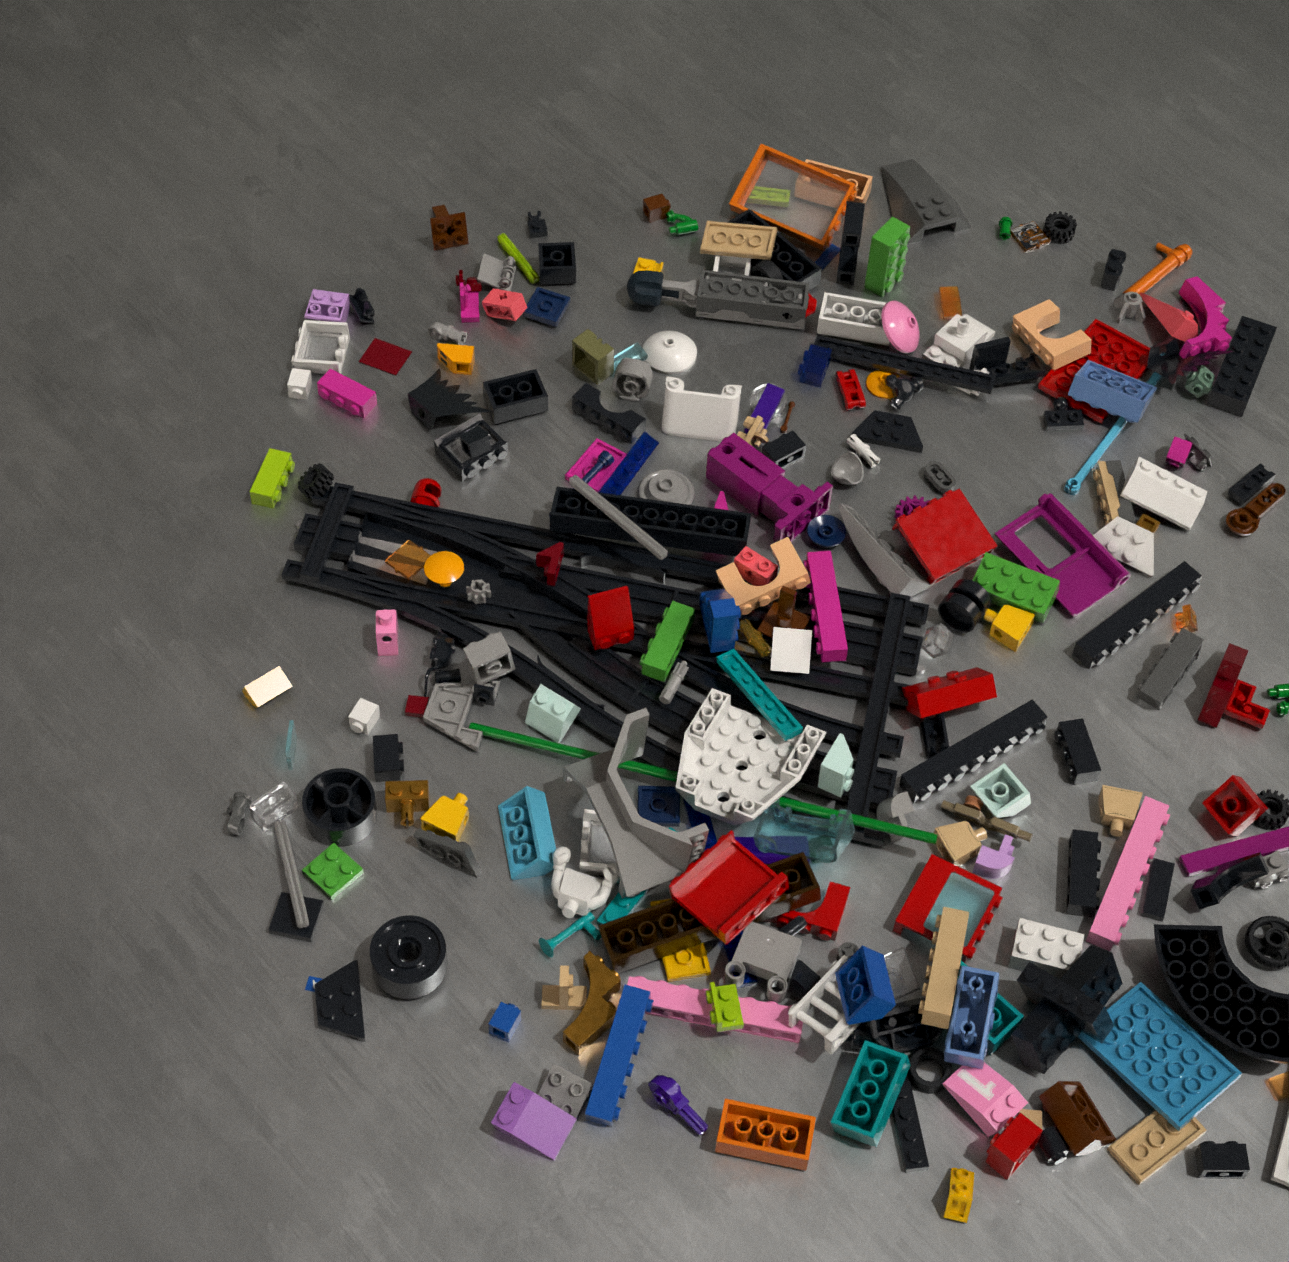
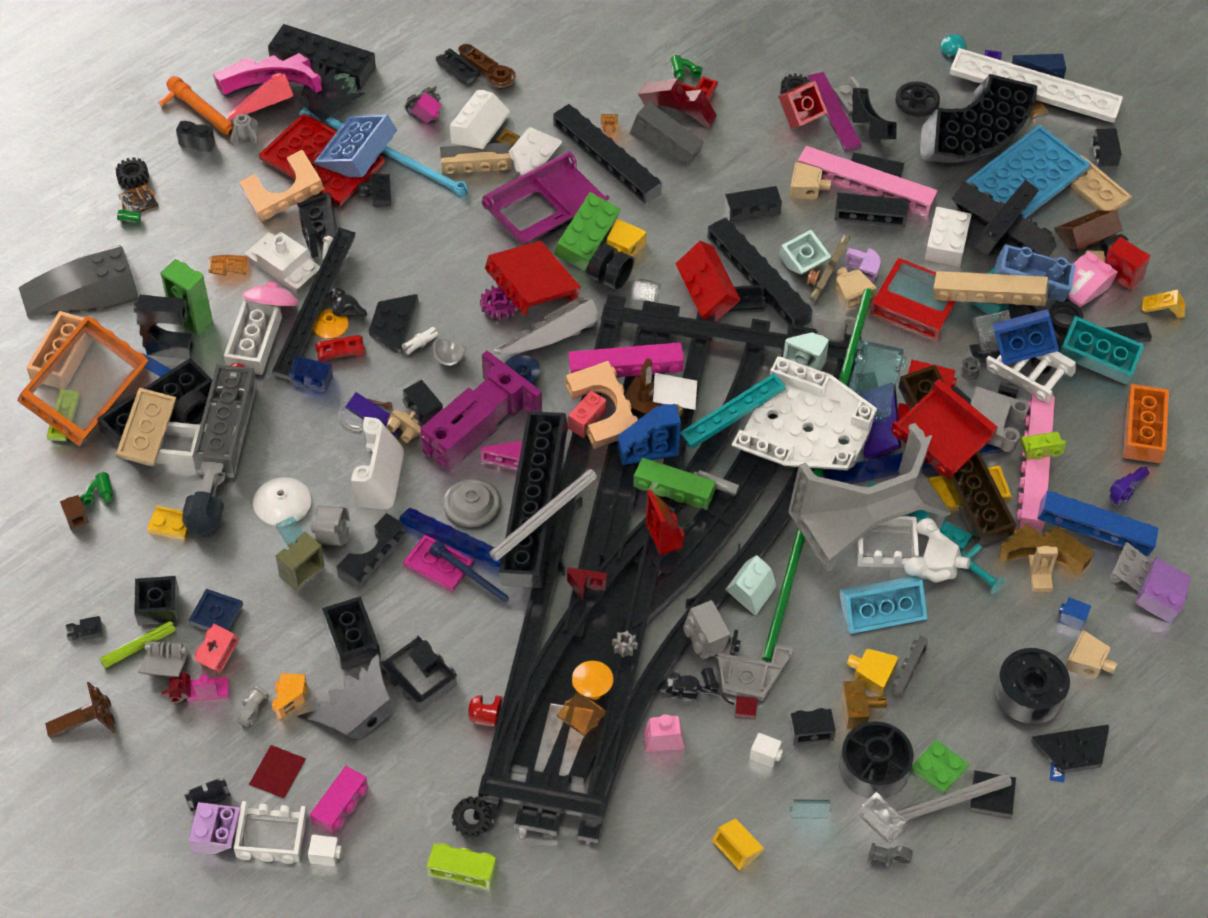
camera: 90 degrees left, 0 degrees up
dark grey plate [924,461,956,493] -> none
none -> tan torso [1066,630,1118,679]

